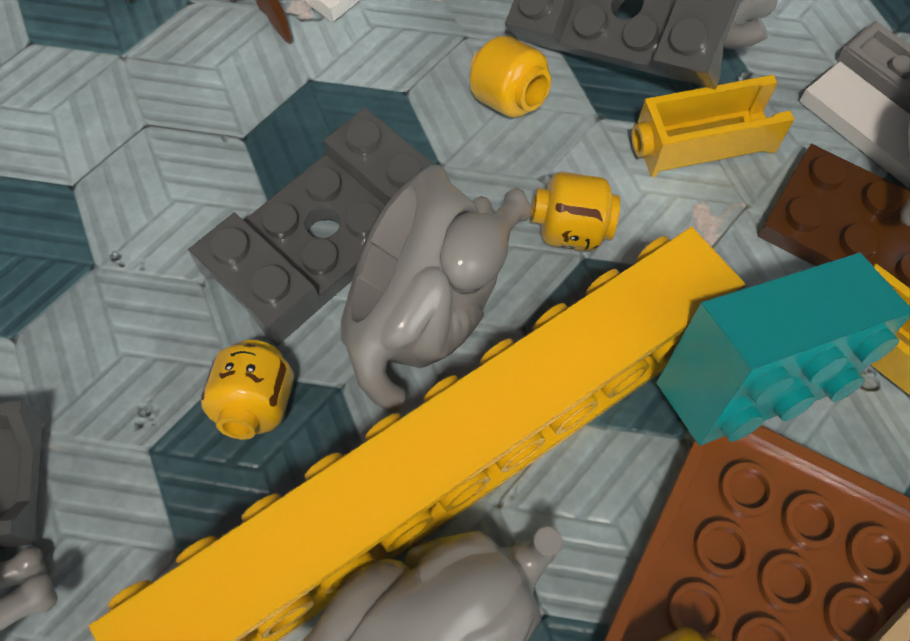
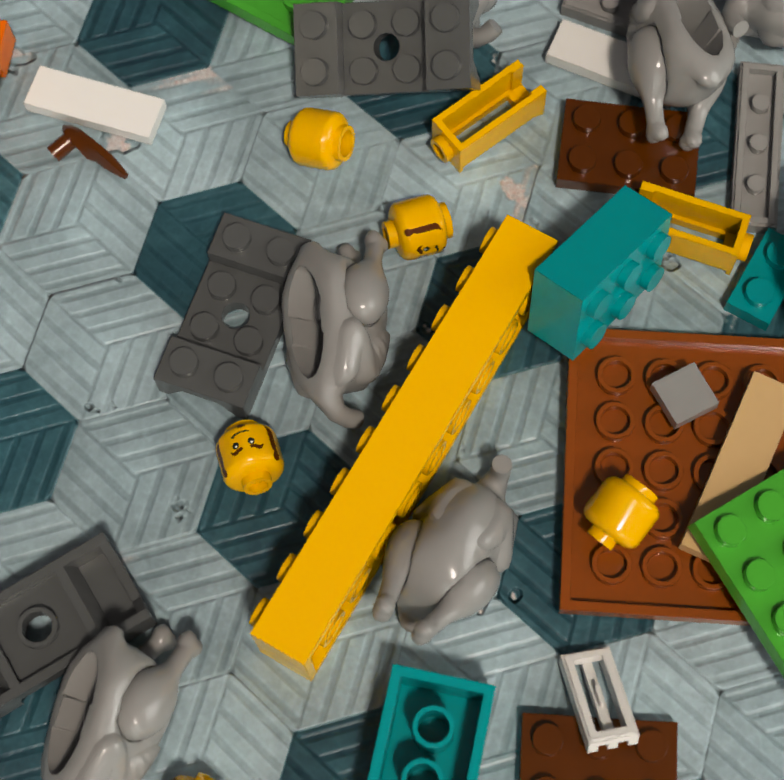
camera: 20 degrees left, 5 degrees up
none -> light grey tile [650,362,719,430]

